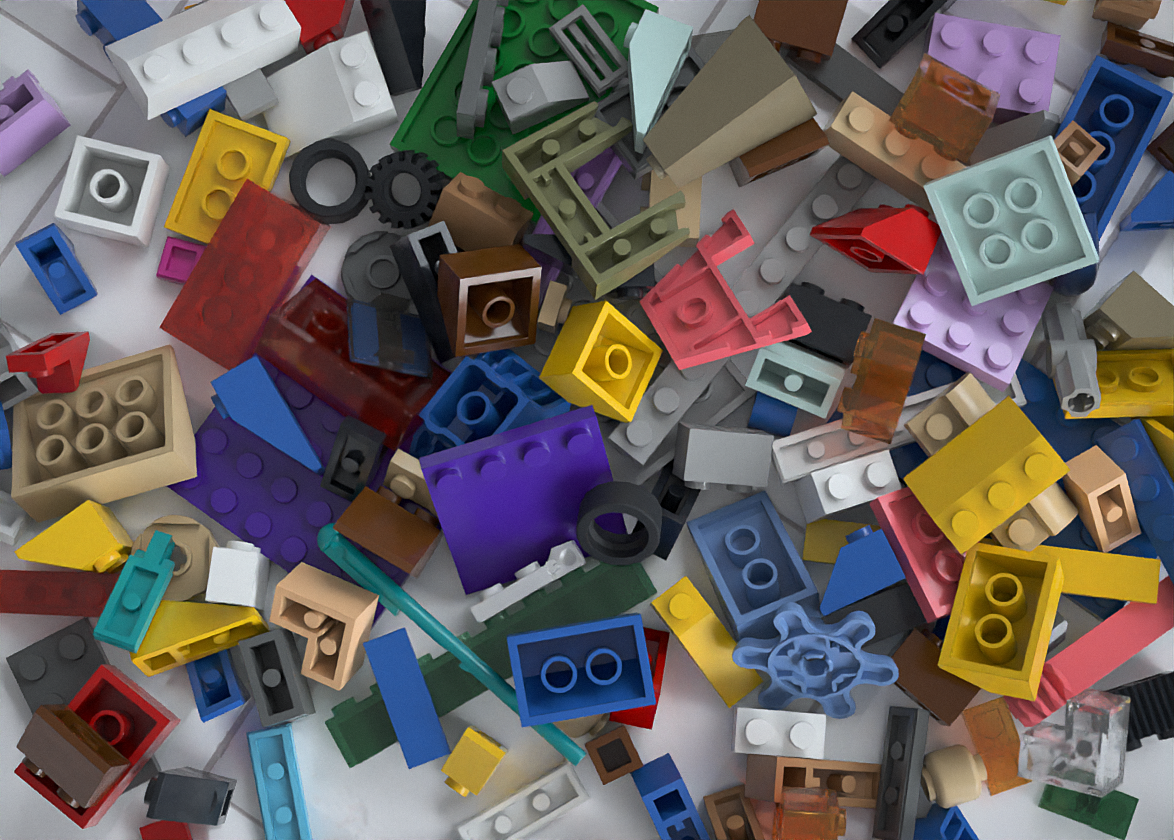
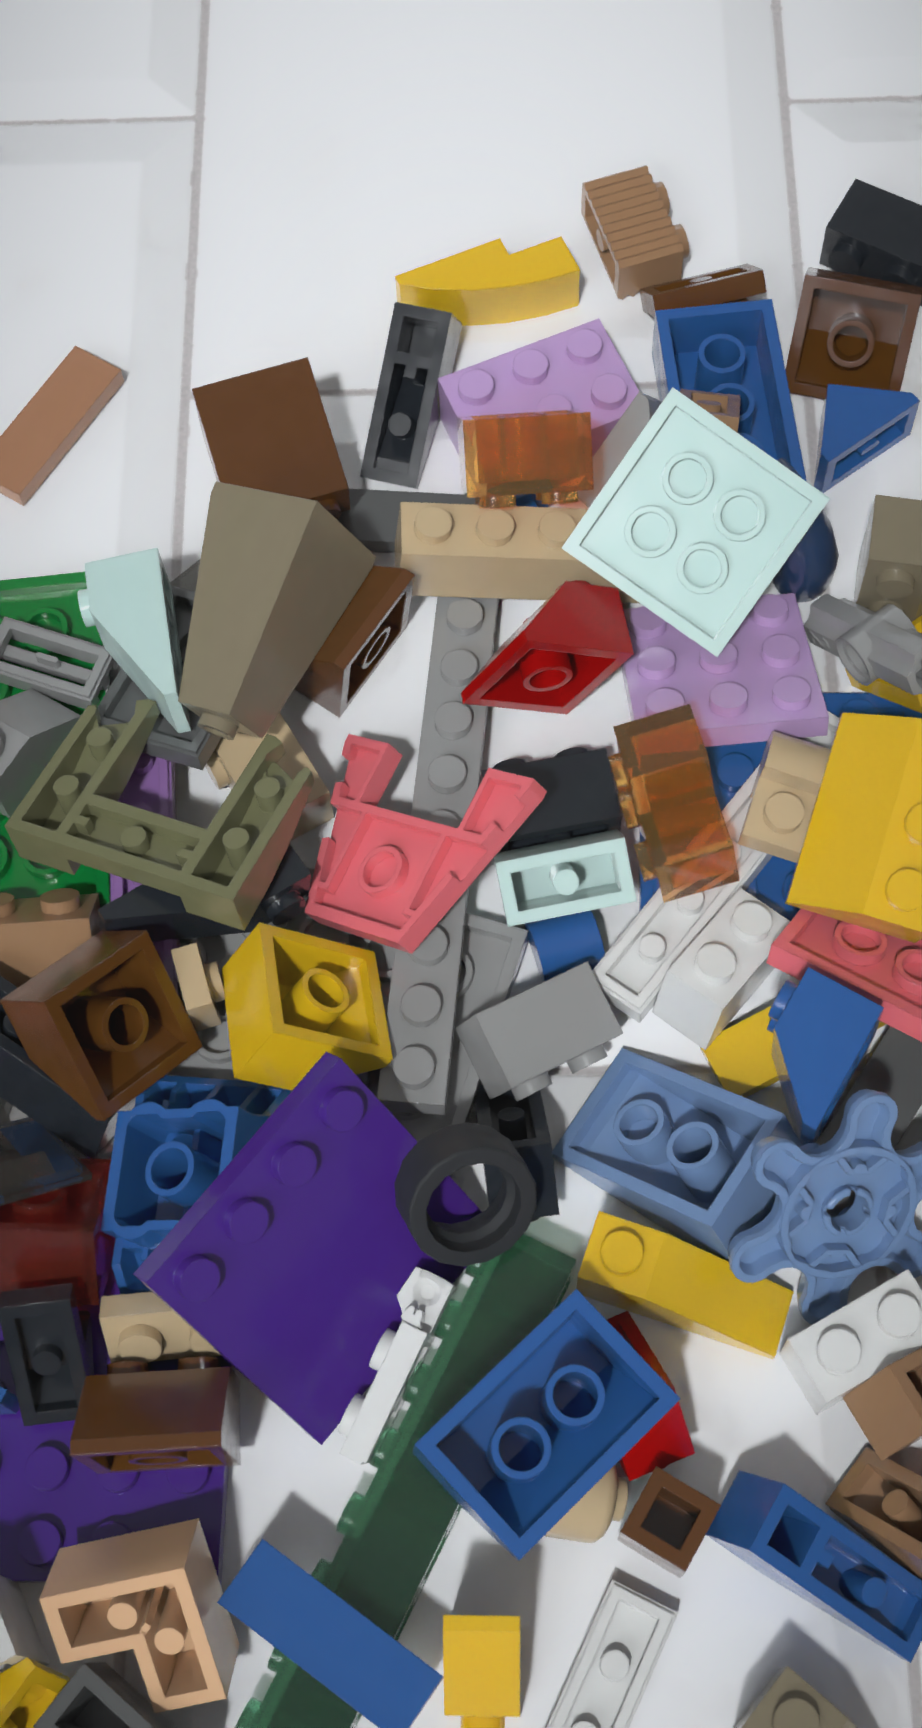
camera: 30 degrees left, 15 degrees down
teal bar [317,523,587,767] -> none

